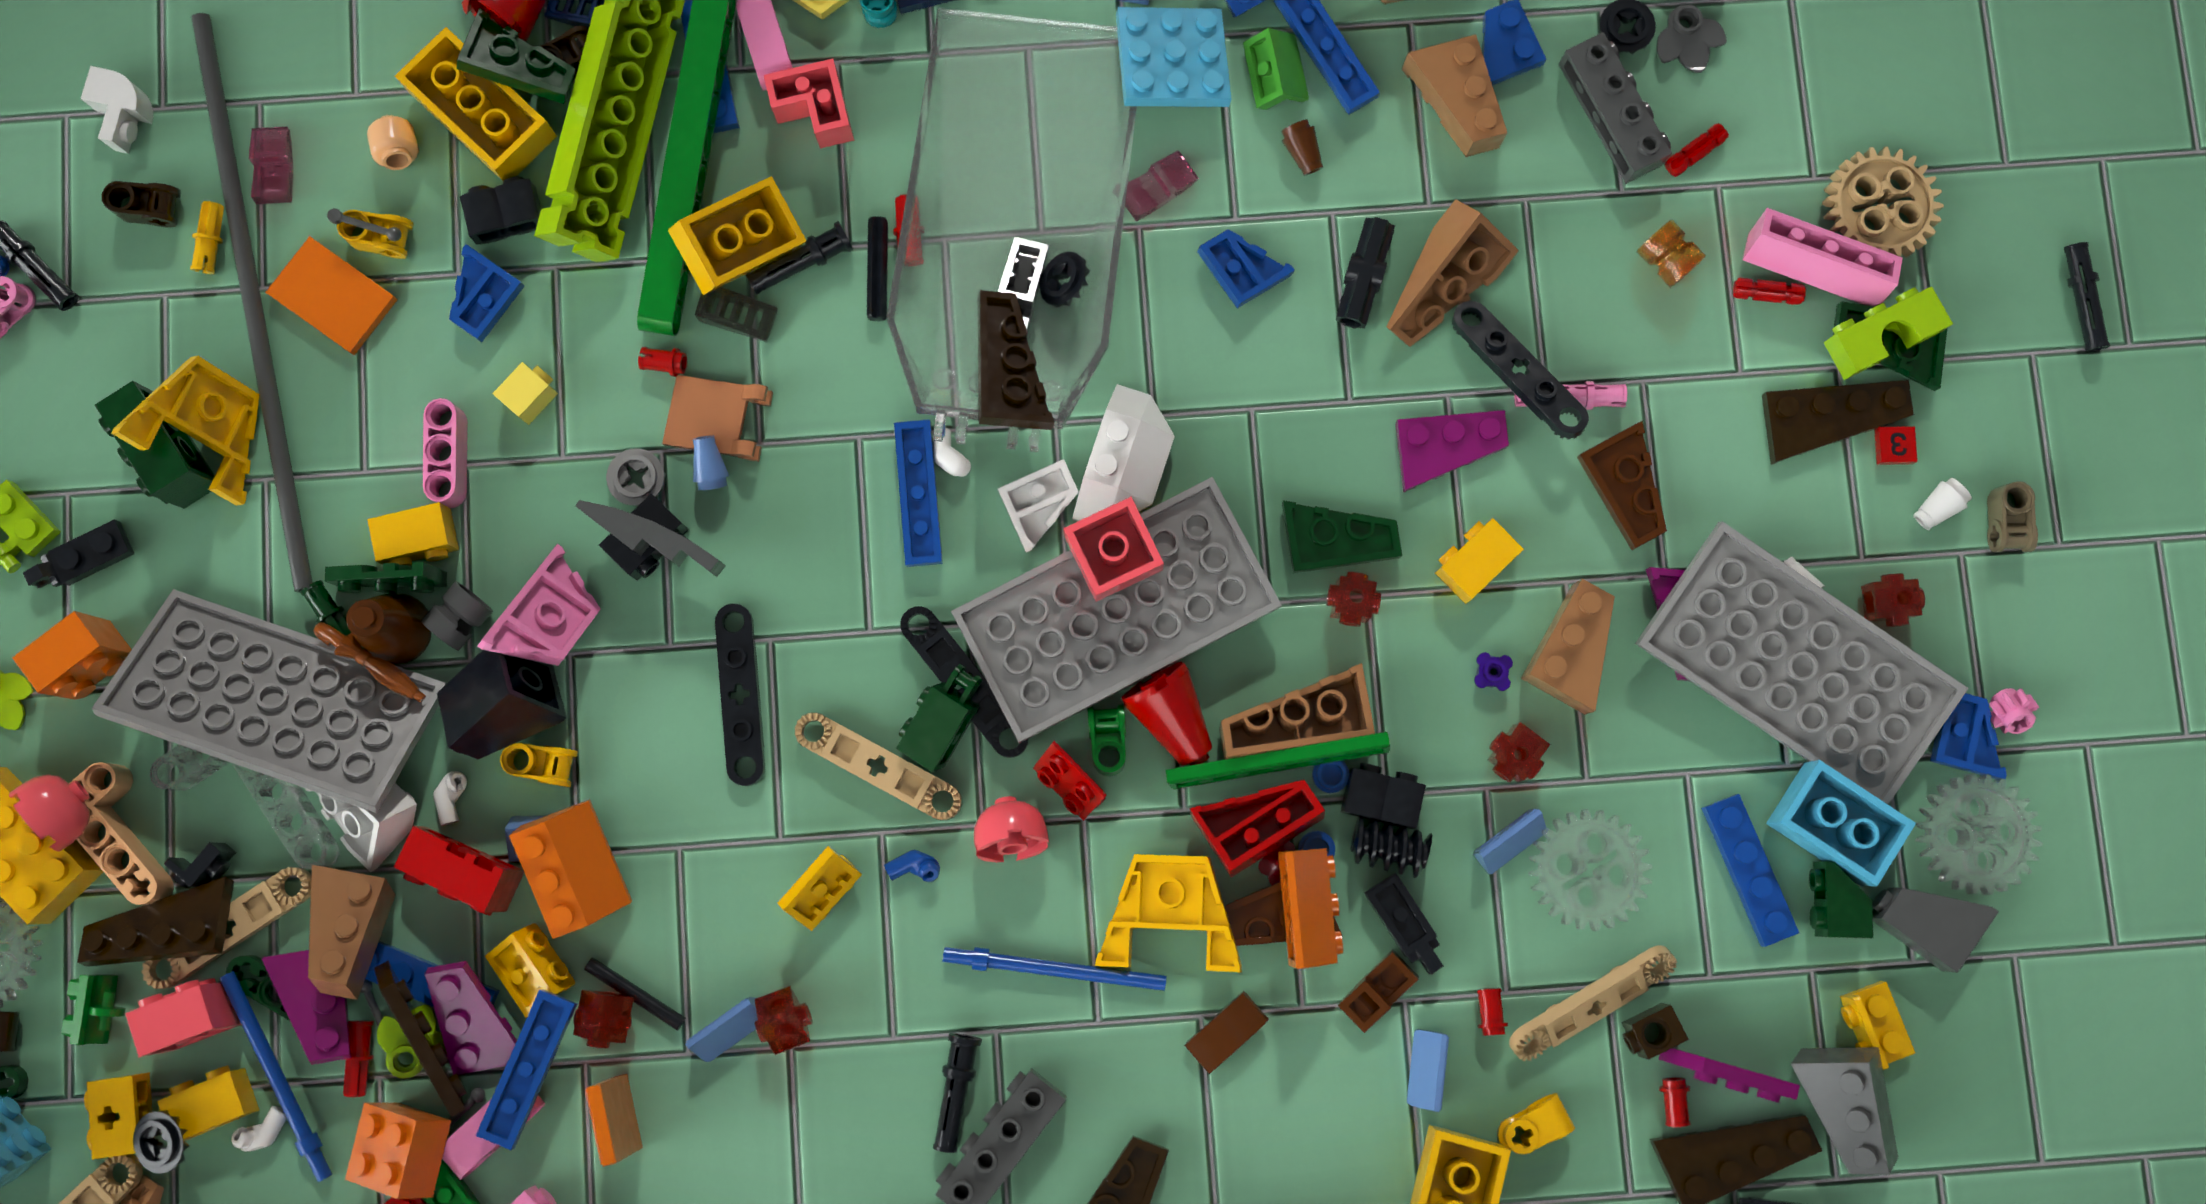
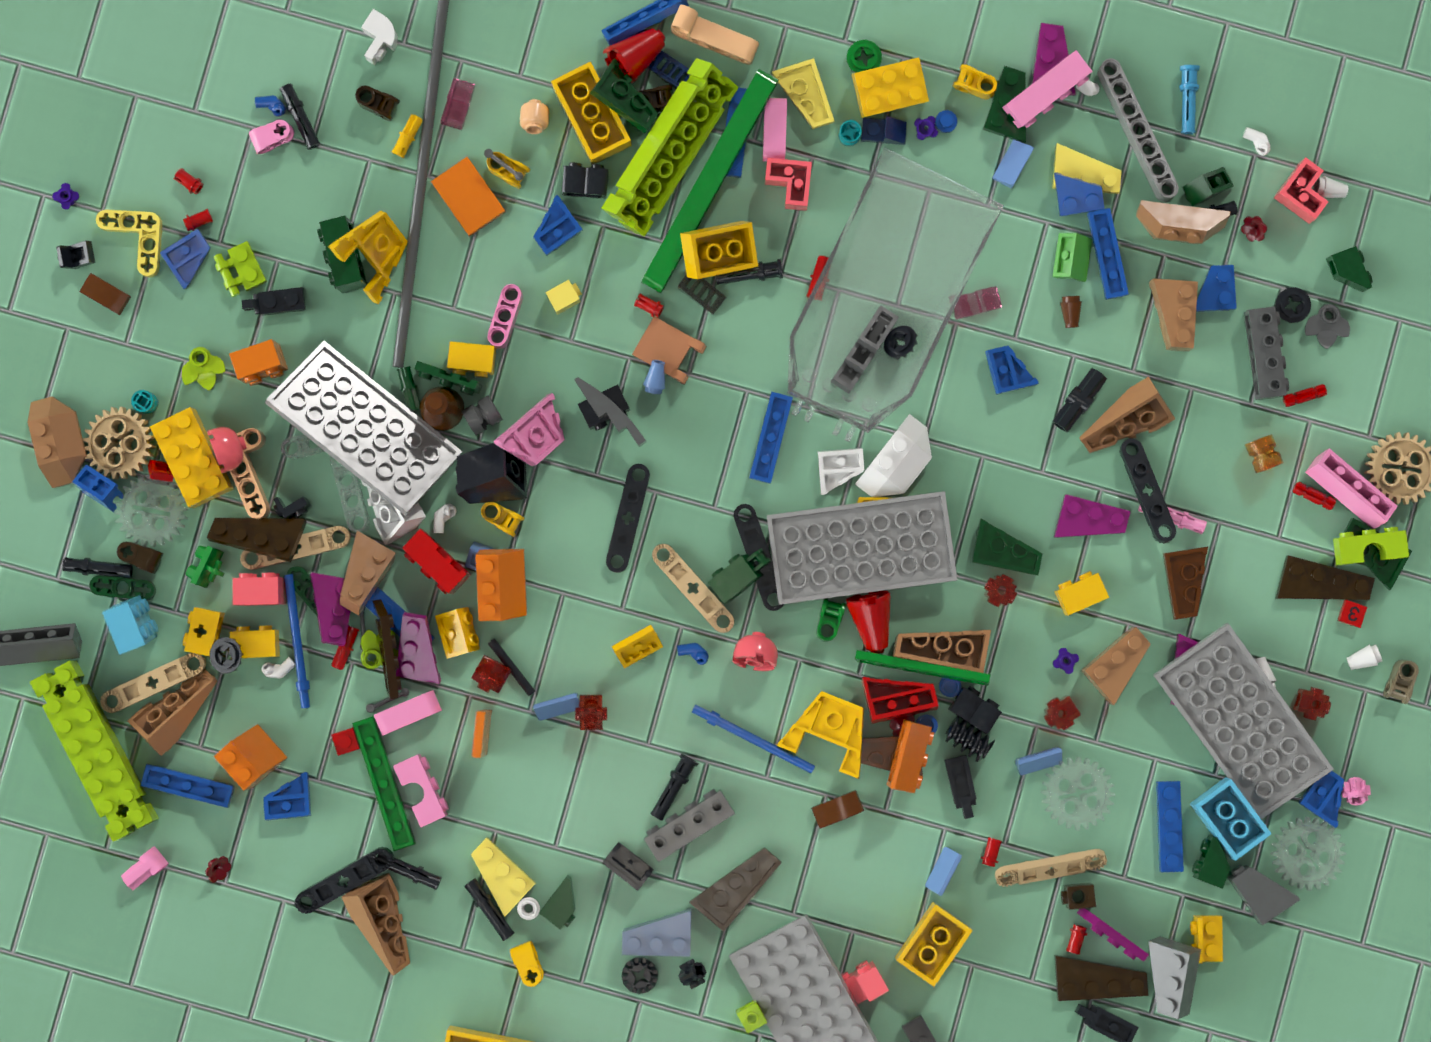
camera: 20 degrees right, 5 degrees up
dark orange piece [313,622,426,703] -> none
orange brick [345,1102,451,1199] -> none
blue plate [475,989,578,1150] -> none
light grey gear [606,448,666,506] -> none
black axle [867,216,888,321] -> none
white arm [933,428,971,477] -> none
dark brown wing [977,290,1055,430] -> none
red hinge [1033,741,1107,821] -> none
coral brick [1063,497,1164,602] -> none
medium azure plate [1116,7,1232,107] -> none
reddish brown slope [1338,949,1419,1033] -> none
yellow piece [1497,1093,1576,1155] -> none

